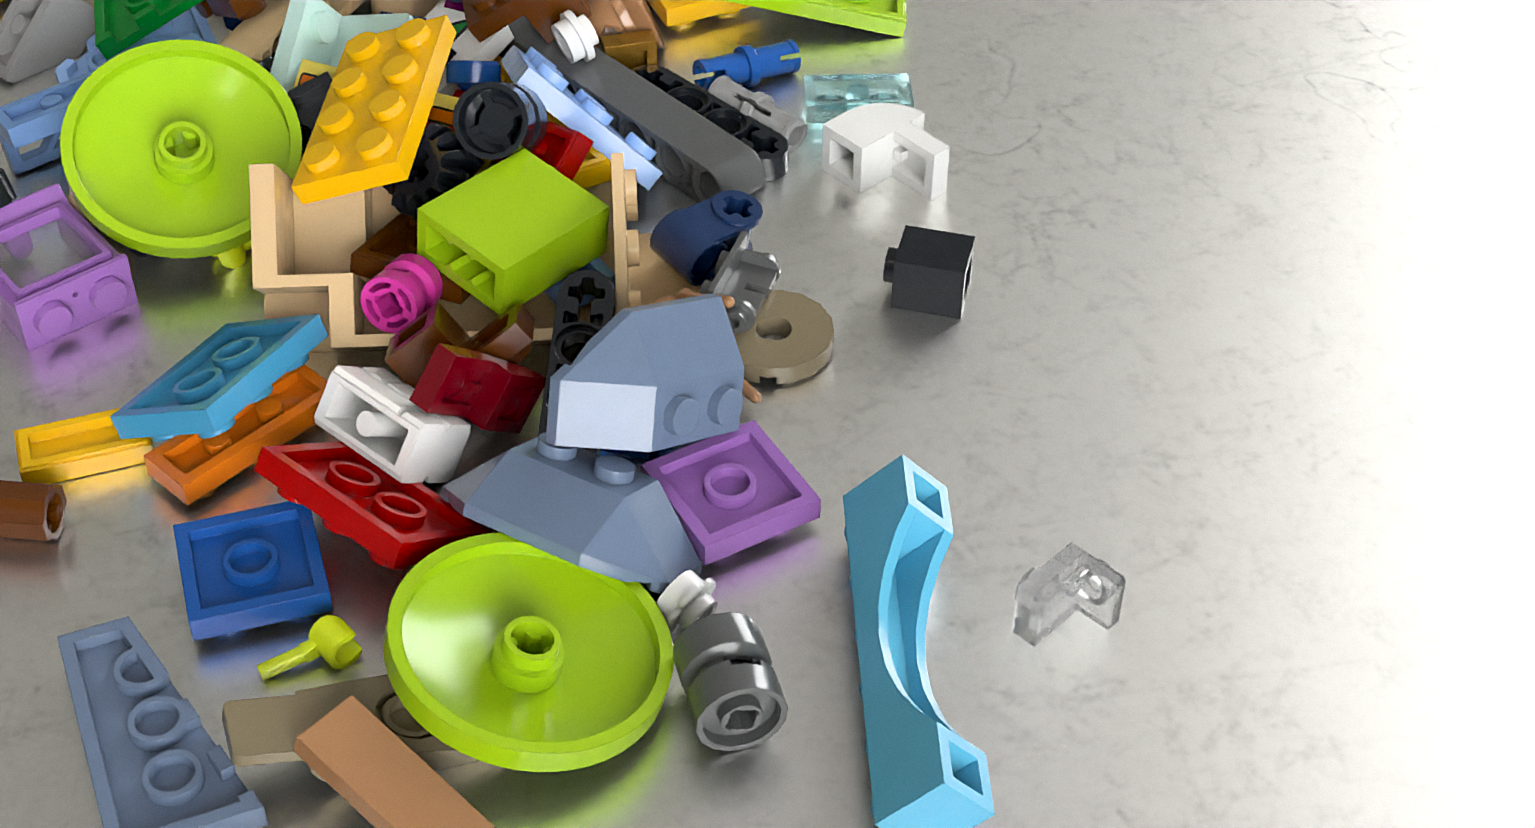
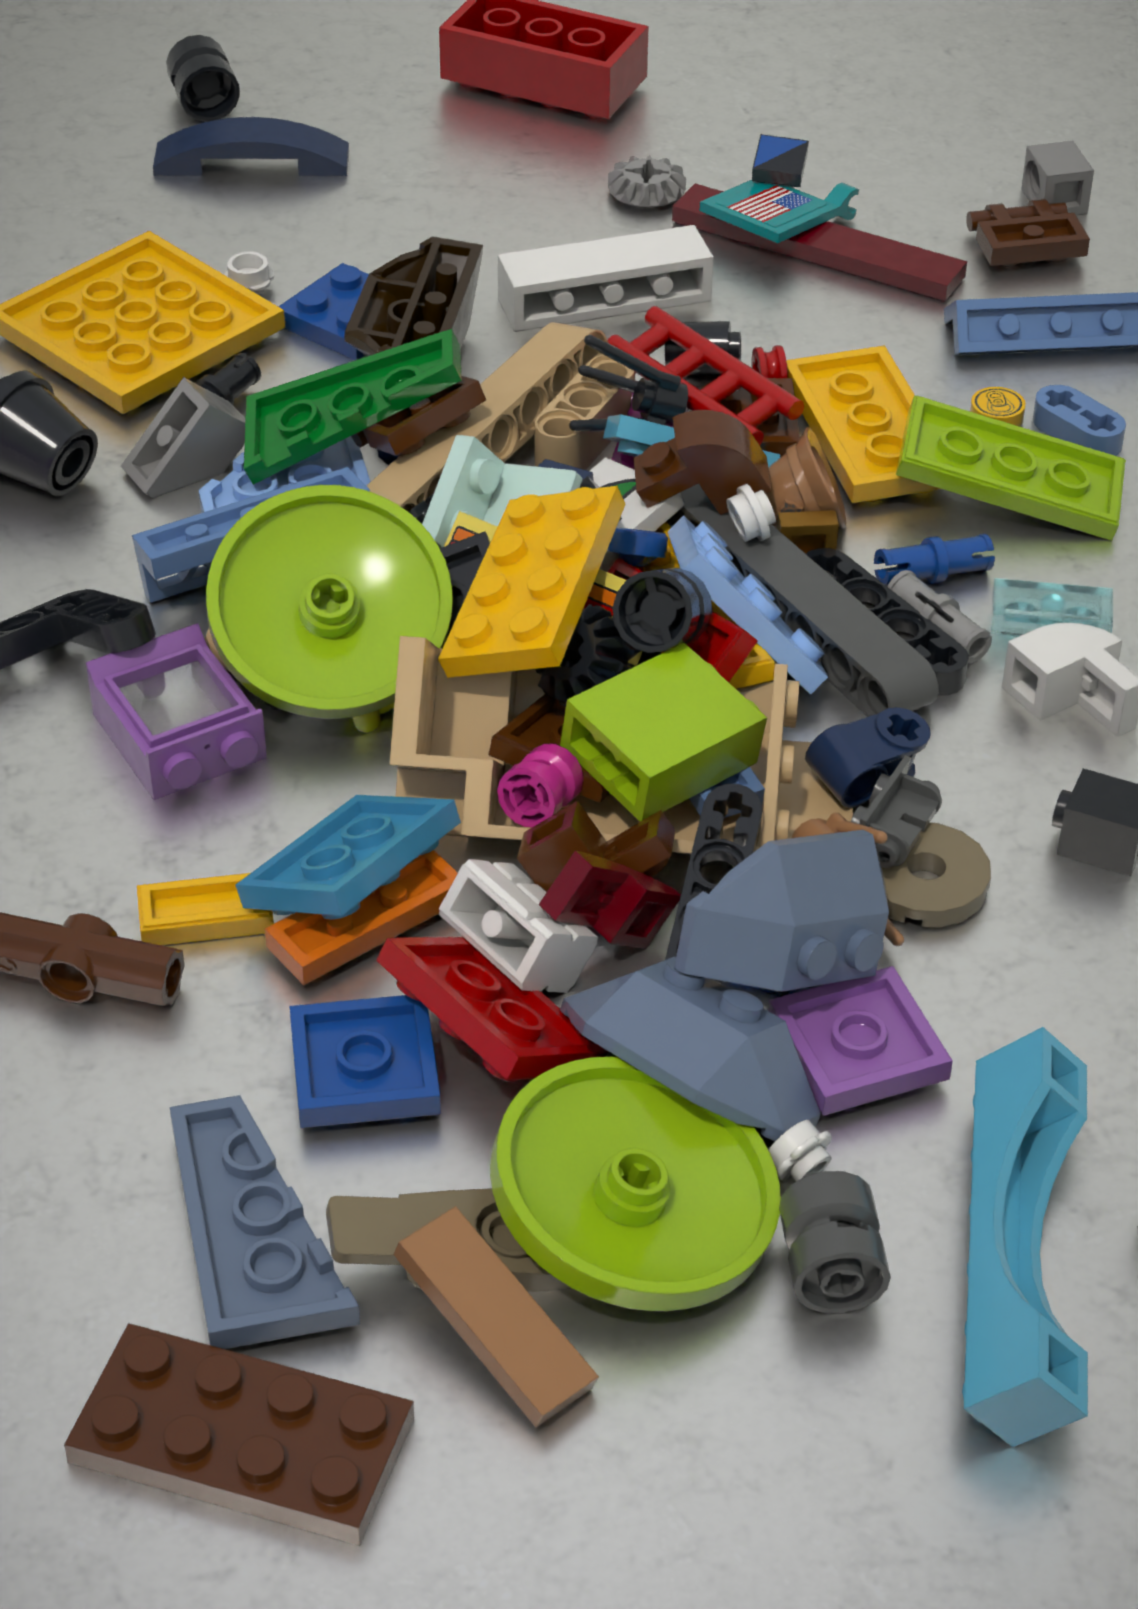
camera: 10 degrees right, 0 degrees up
neon yellow hand [257,615,362,681] -> none

